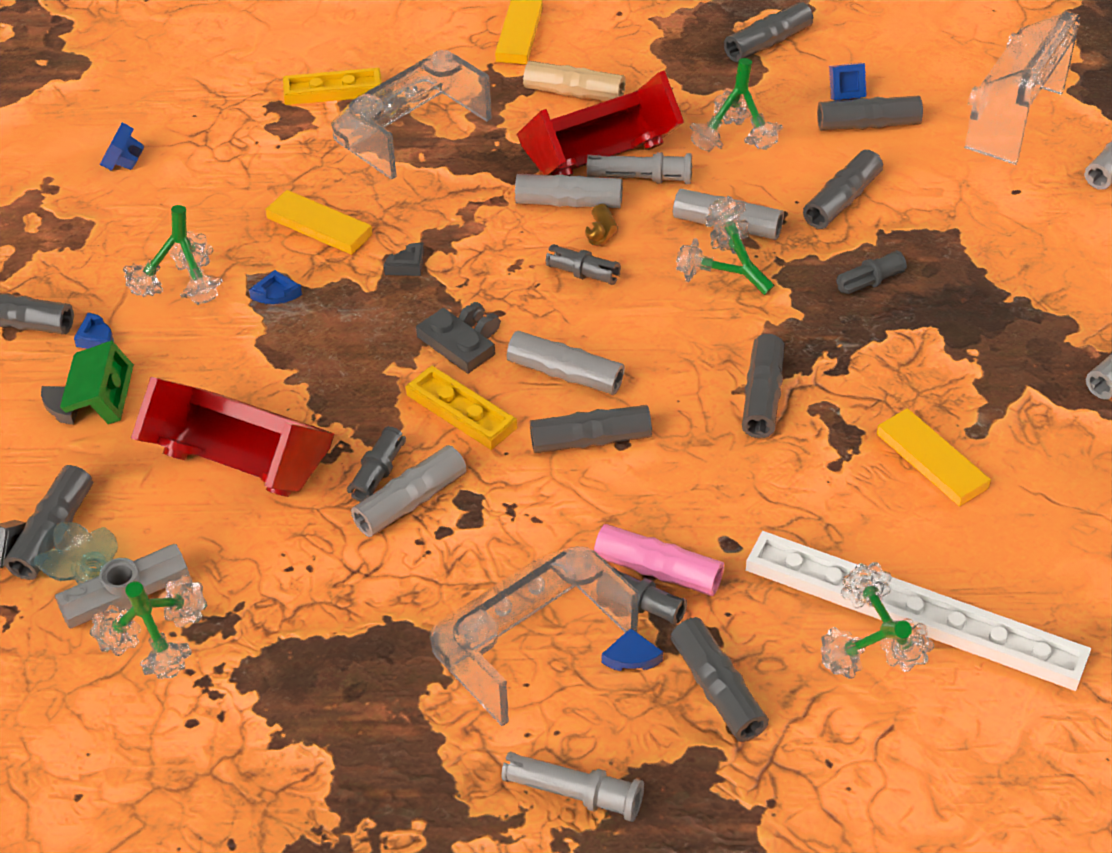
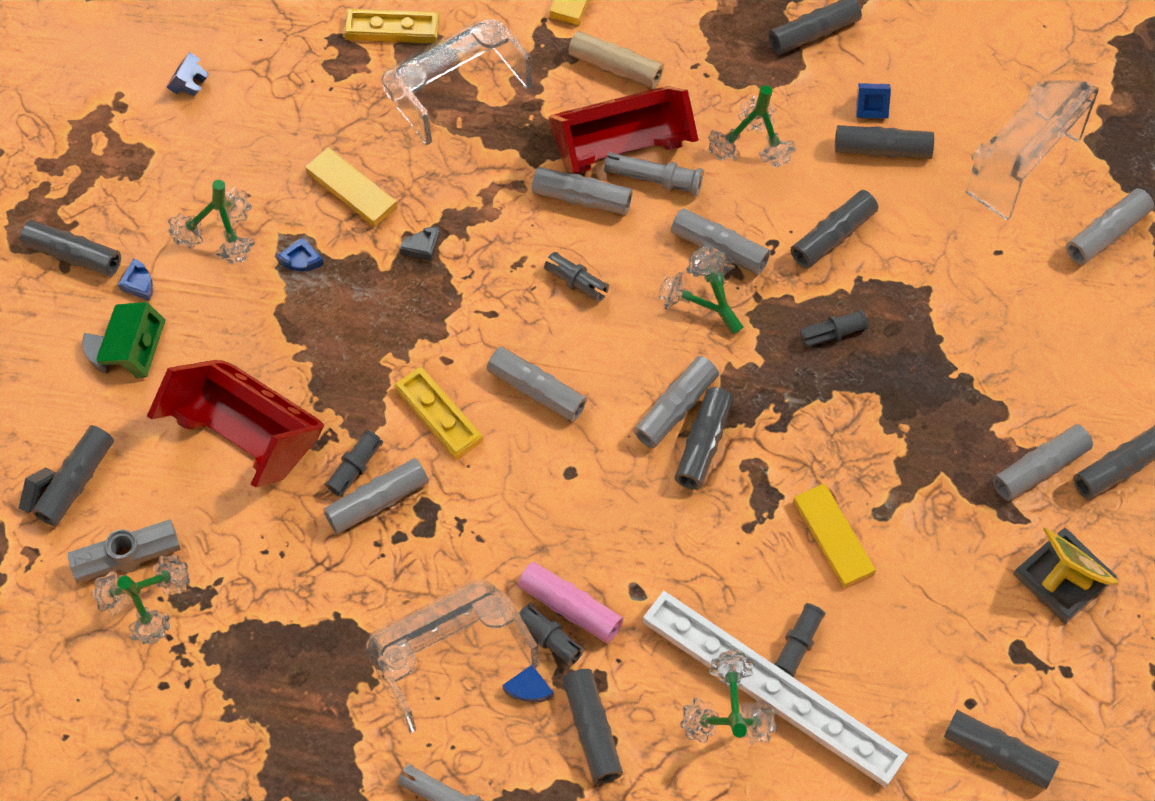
camera: 10 degrees right, 15 degrees up
clear light blue plate [34,522,118,585] -> none
dark grey hinge [416,302,501,374] -> none
dark grey axle [529,405,652,453] -> none
pearl gold arm [585,204,618,246] -> none
none -> light grey axle [633,356,719,449]
none -> dark grey pin [774,603,826,677]

